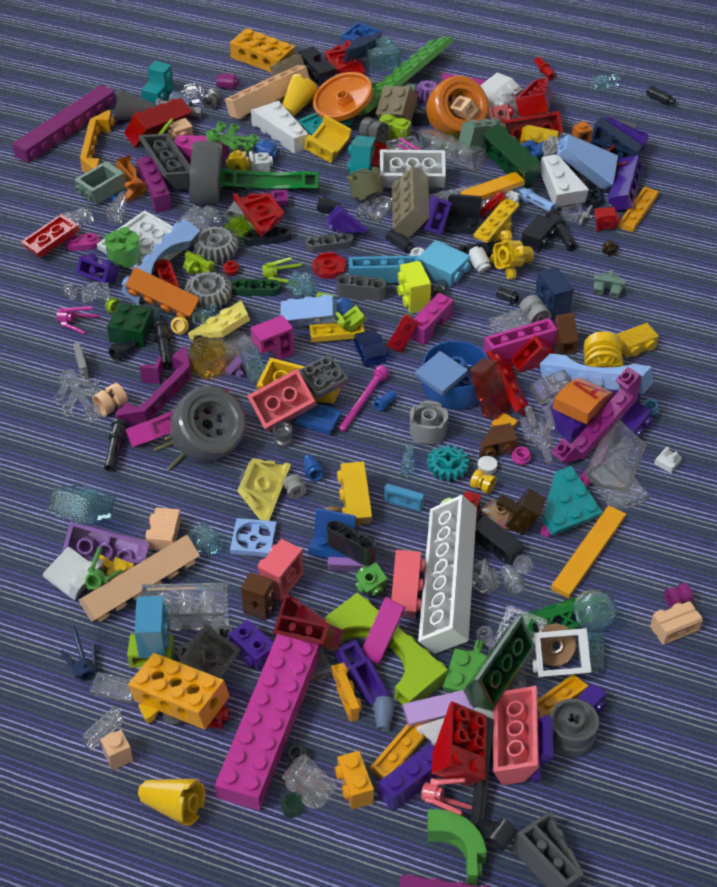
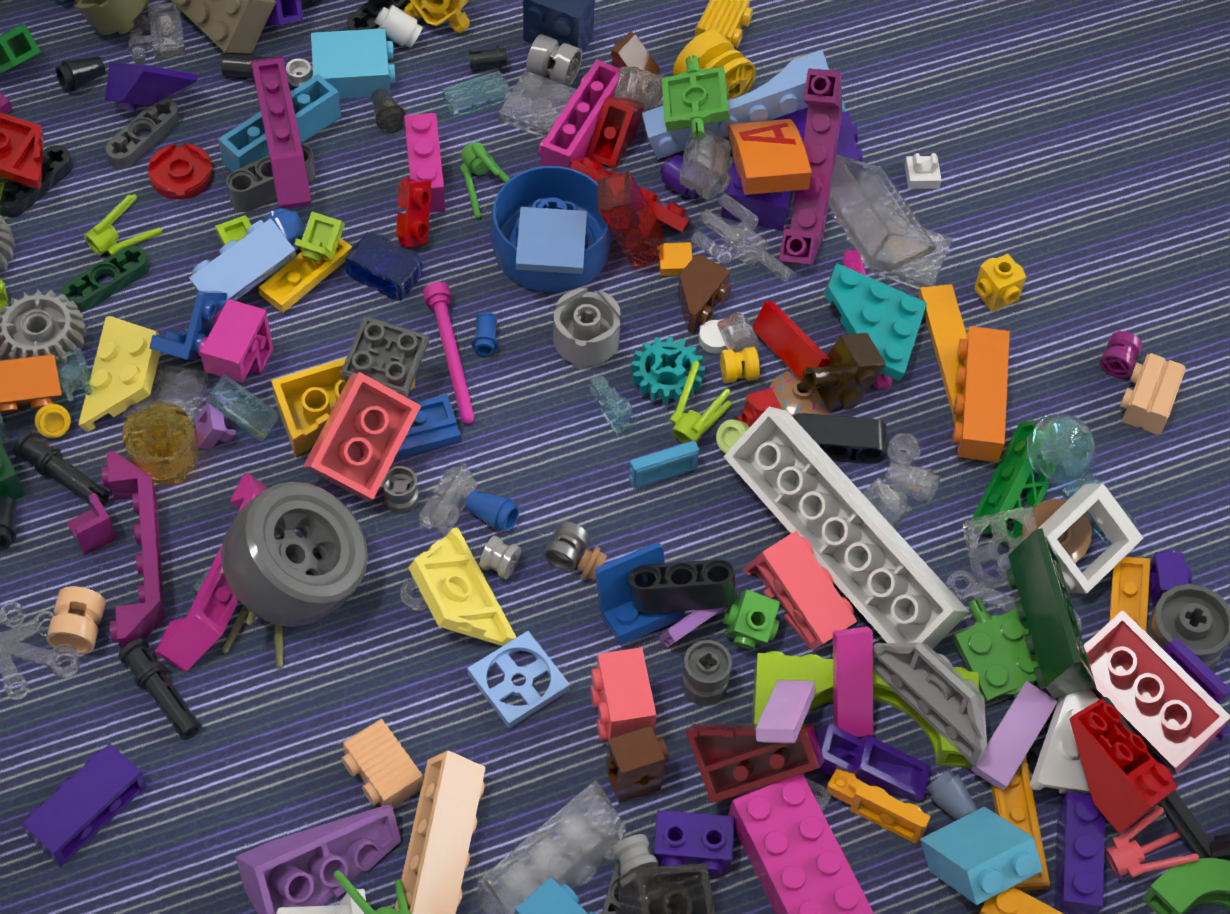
camera: 45 degrees left, 10 degrees up
clear light blue brick [48,484,116,525] -> none
yellow plate [99,555,134,579] -> none
clear light blue brick [188,522,221,557] -> none
red plate [223,260,239,276] -> none
clear light blue brick [286,271,317,298] -> none
yellow wedge [337,461,372,525] -> none
neon yellow brick [397,261,431,313] -> none
dark pink plate [512,447,531,465] -> none
none -> dark purple brick [22,743,147,868]
none -> blue bracket [149,291,227,360]
none -> magenta slope [250,56,312,209]
none -> clear hinge [418,462,478,538]
none -> clear light blue plate [442,71,511,117]
none -> bright green plant [460,142,510,219]
none -> flat silver wheel [543,521,590,571]
none -> light grey wheel [611,834,658,881]
none -> clear brick [614,66,665,107]
none -> bright green plate [662,55,730,141]
none -> lime plant [669,361,732,444]
none -> dark grey wheel [681,640,732,706]
none -> clear slope [717,312,761,351]
none -> red tile [751,301,830,382]
none -> lavender tile [756,680,815,743]
none -> light grey wedge [873,642,987,766]
none -> medium azure brick [920,806,1043,905]
none -> orange brick [952,326,1010,462]
none -> yellow brick [974,254,1026,312]

